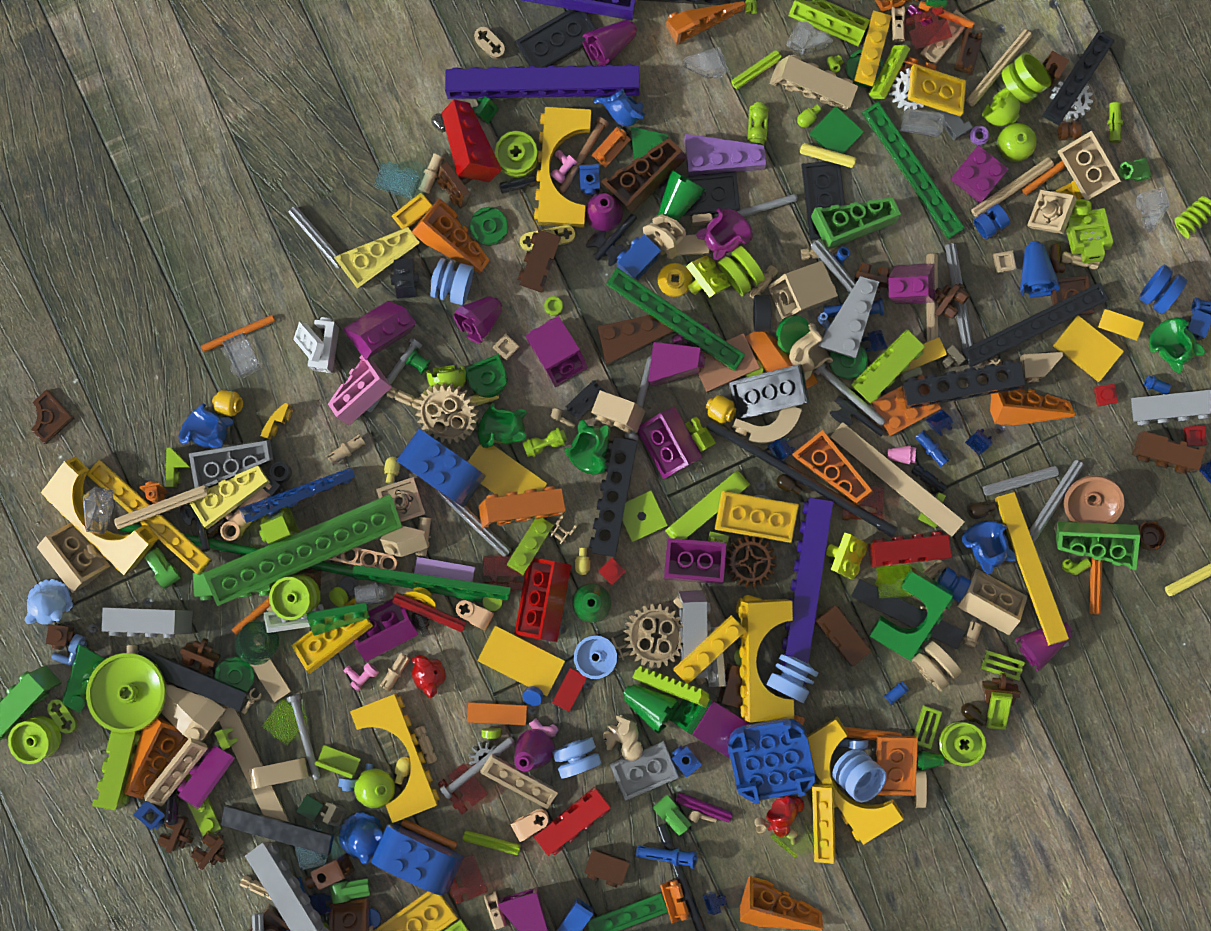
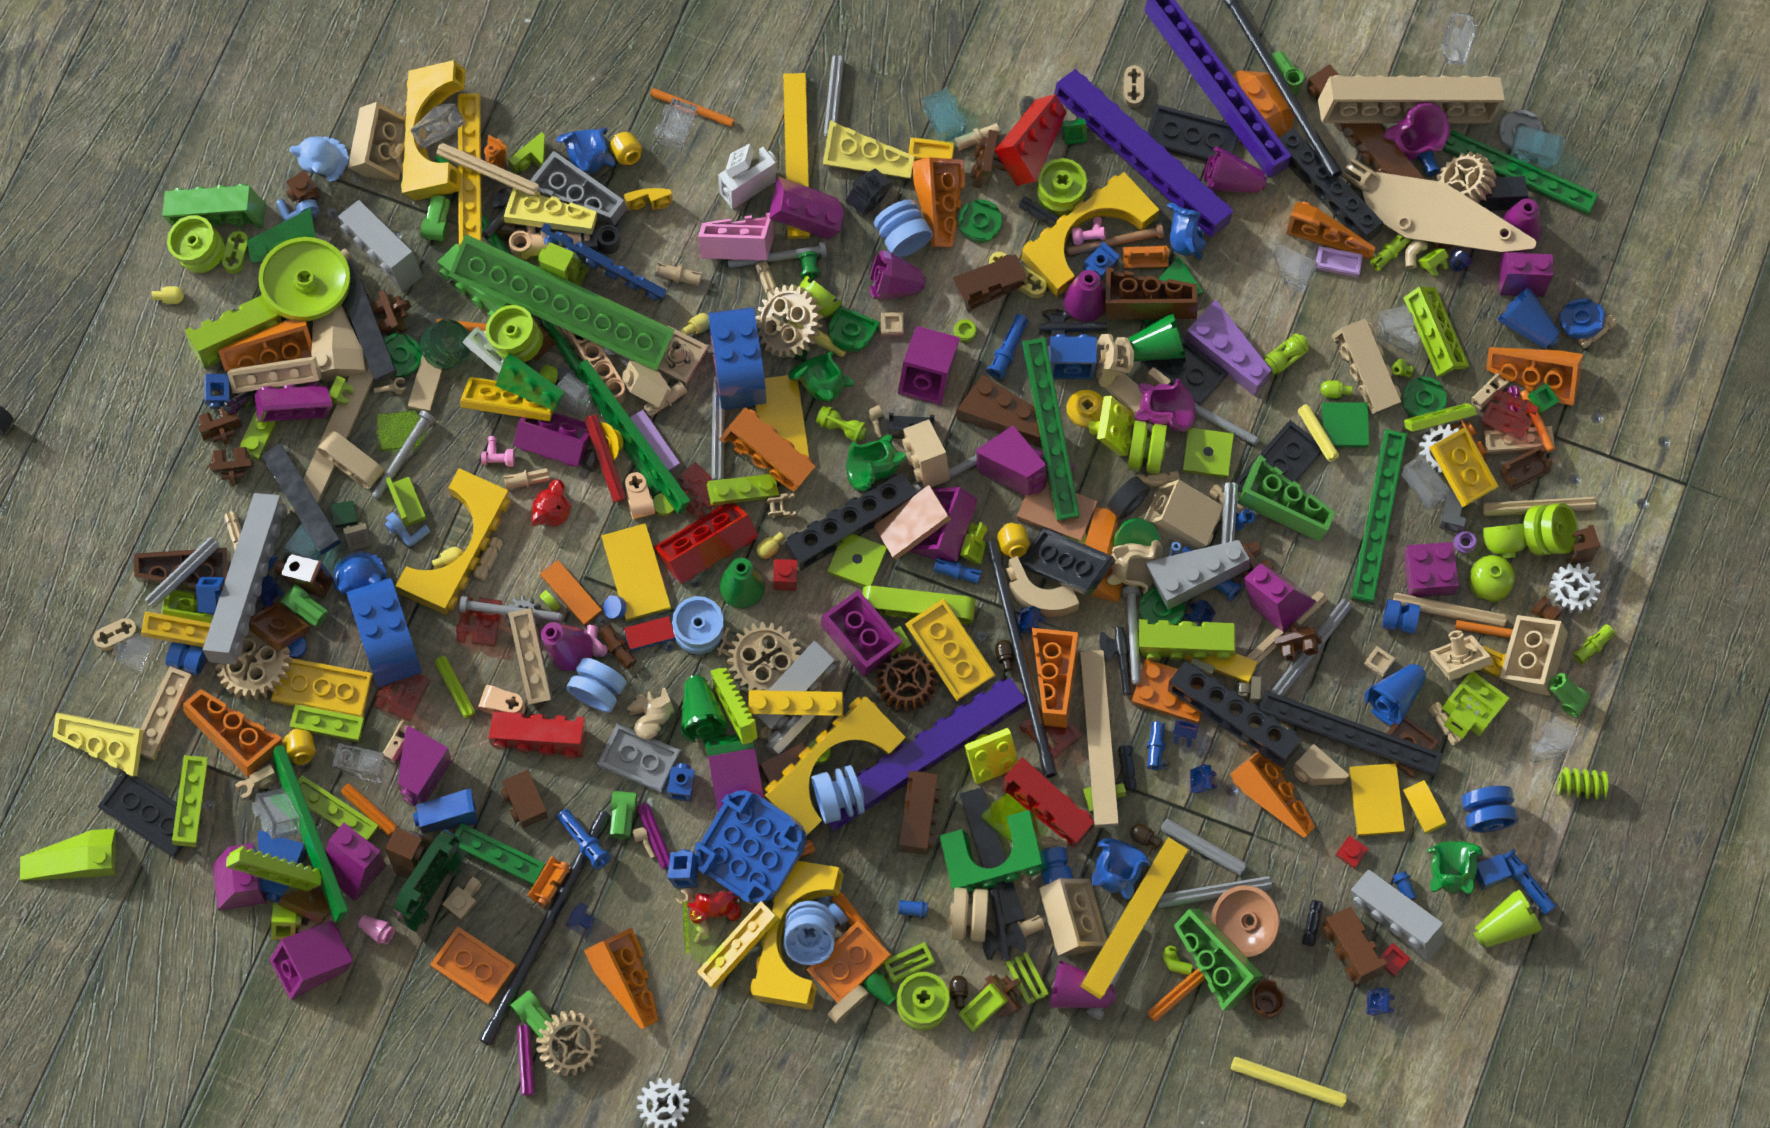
camera: 45 degrees right, 15 degrees down
reddish brown tile [31,389,74,444] -> none
lime cylinder [354,768,395,808] -> none
orange bar [401,819,457,850] -> none
lime axle [731,50,782,89] -> none
yellow plate [854,10,892,86] -> none
bright pink cone [888,445,916,465] -> none
black tile [1042,31,1115,126] -> none
reddish brown arm [1050,244,1066,273] -> none
lime tile [1072,199,1092,215] -> none
none -> light yellow cylinder [152,286,184,304]
none -> reddish brown pin [598,624,637,670]
none -> blue brick [667,850,698,888]
none -> yellow tile [783,73,810,239]
none -> tile [874,485,951,560]
none -> blue pin [933,557,981,585]
none -> black piece [983,889,1026,961]
none -> blue pin [986,314,1029,380]
none -> lime tile [1182,428,1234,479]
none -> black axle [1302,900,1323,946]
none -> lavender tile [1315,246,1363,278]

